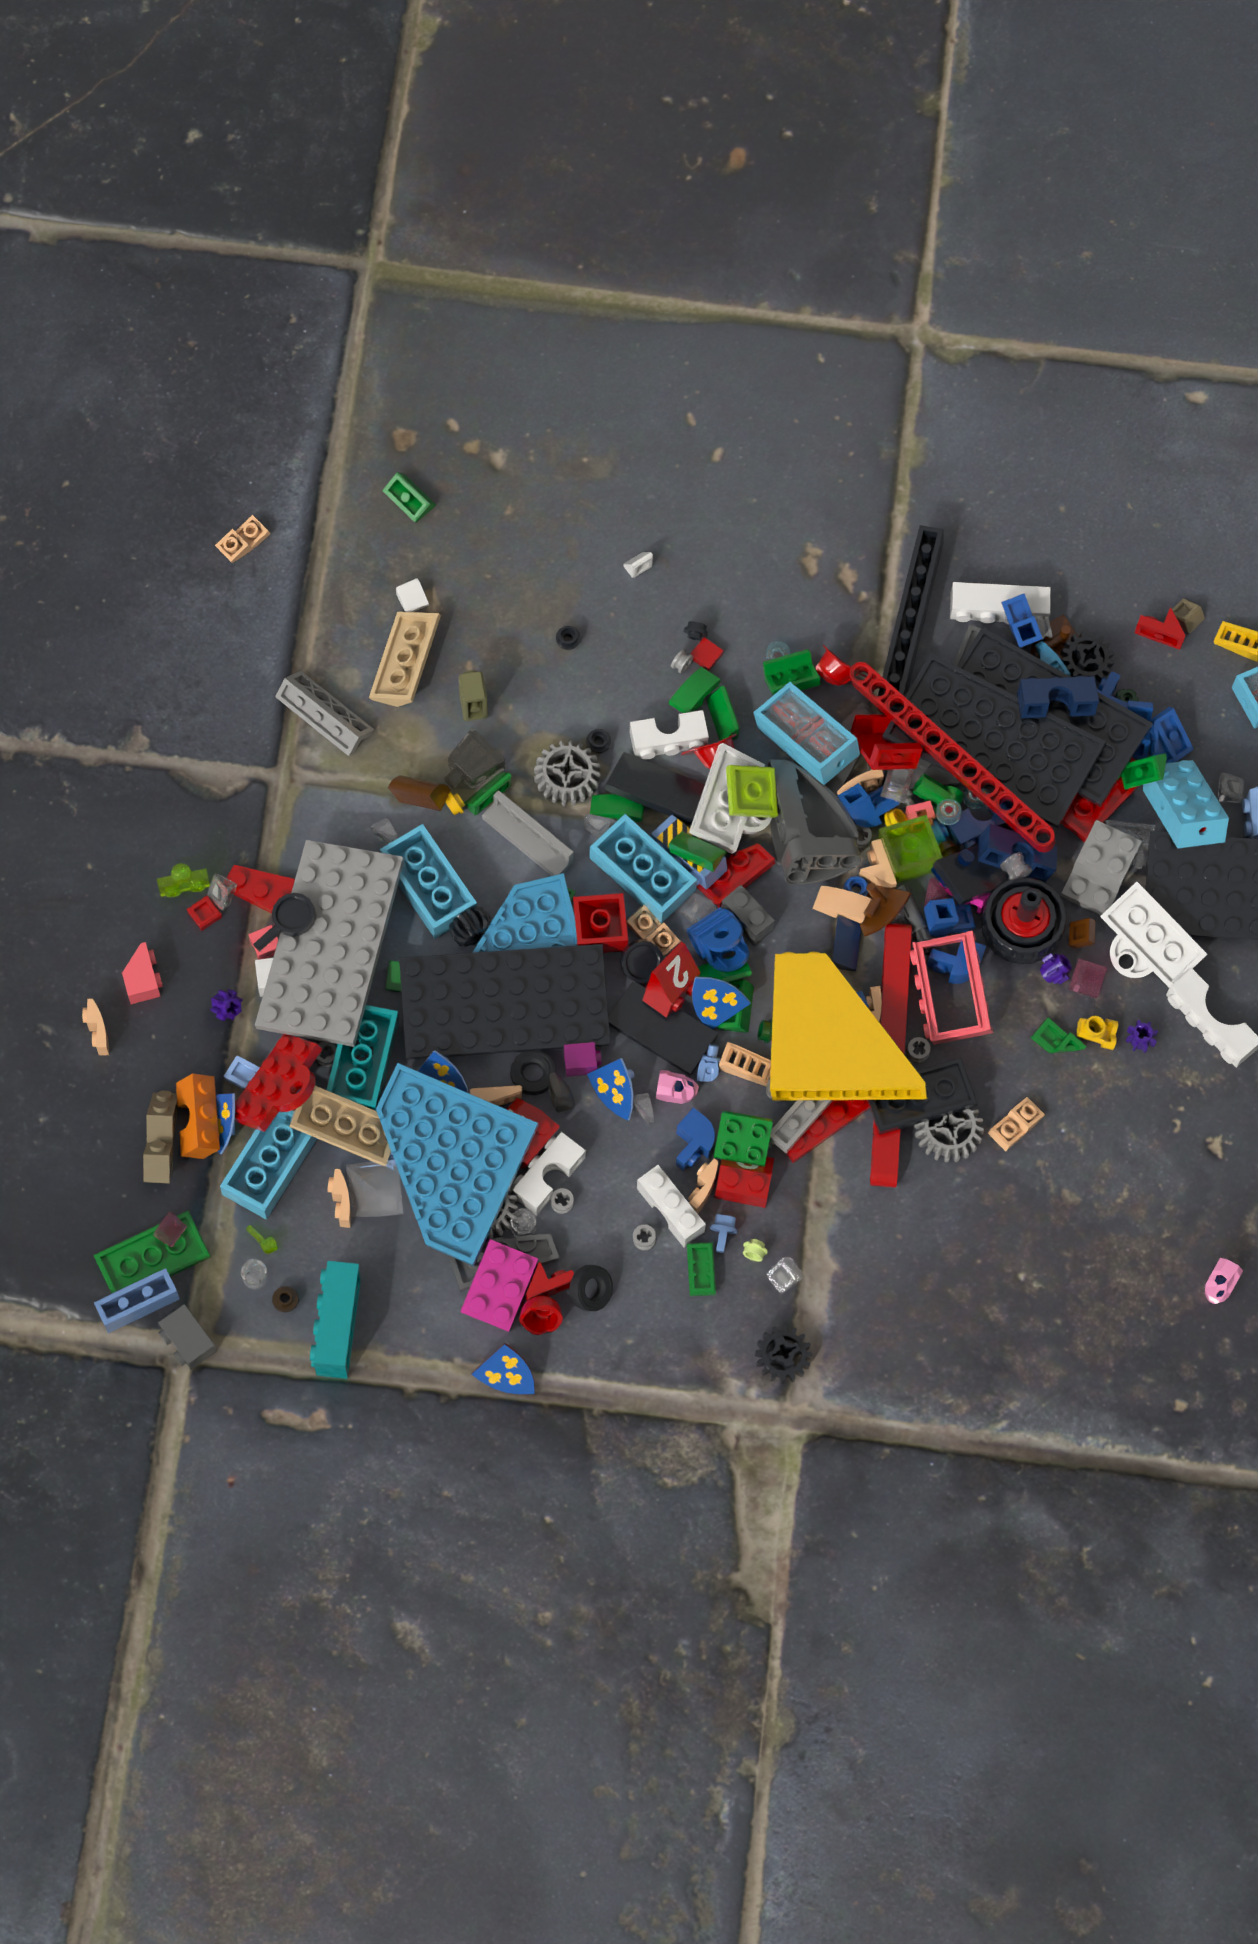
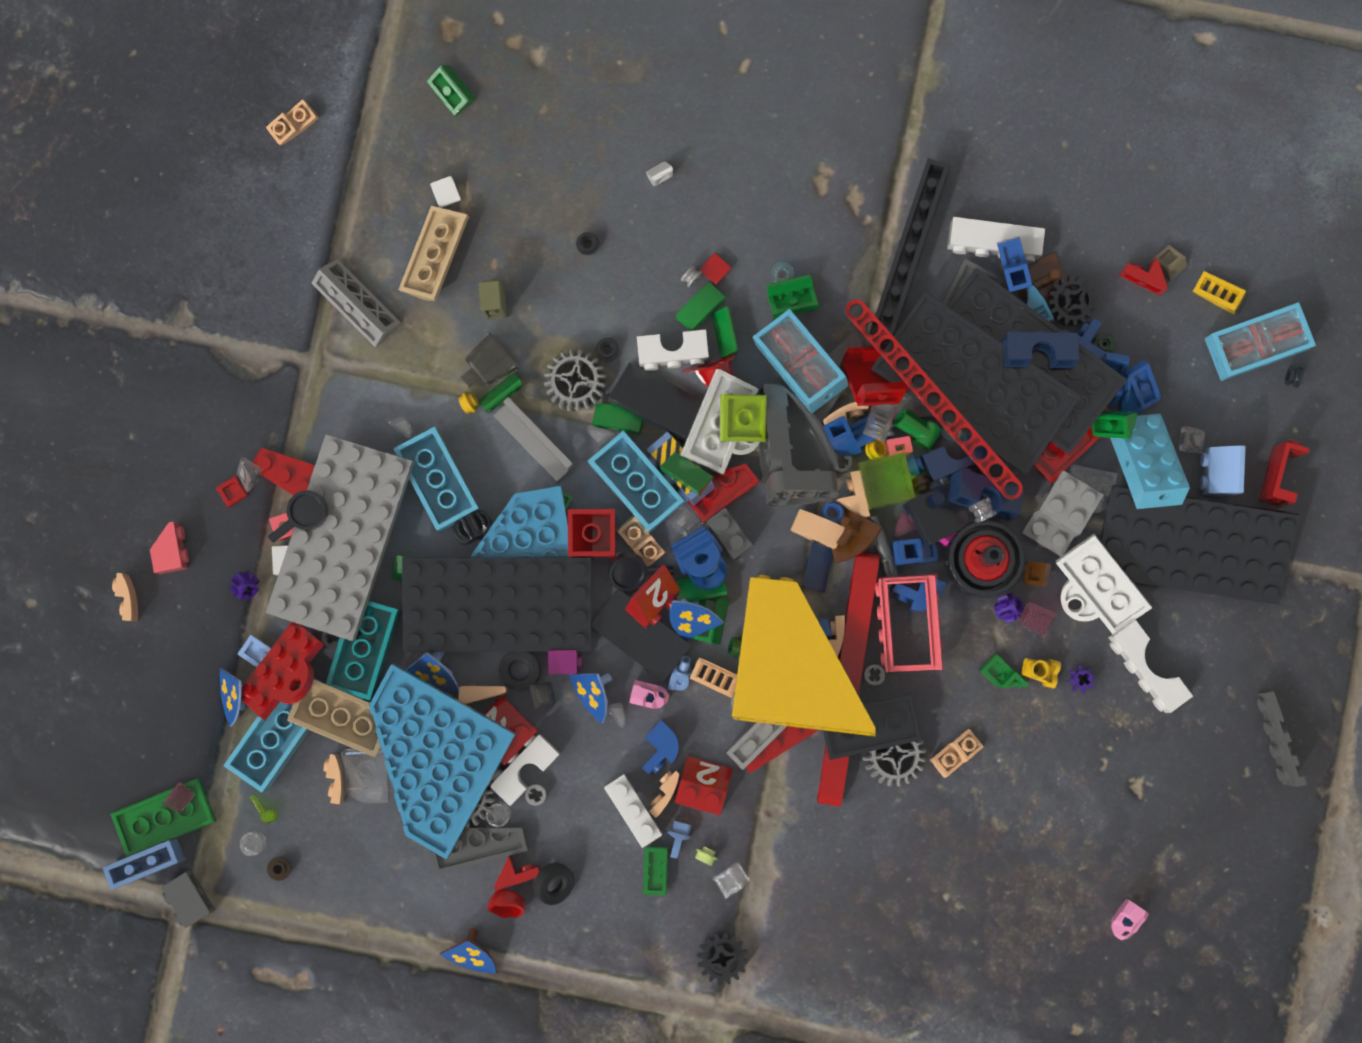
camera: 10 degrees right, 15 degrees up
dark tan arch [143,1091,178,1183] -> none
clear neon green plate [157,863,210,897] -> none
orange arch [176,1073,220,1159] -> none
teal brick [310,1261,361,1379] -> none
reddish brown brick [388,775,451,811] -> none
dark pink plate [460,1239,538,1332] -> none
light grey bush [633,1225,656,1250] -> none
black plate [684,621,708,641] -> none
green bracket [714,1111,773,1167] -> none
red piece [816,645,867,686] -> none
clear light blue tile [936,799,961,825] -> none
light grey bush [1036,616,1053,640] -> none

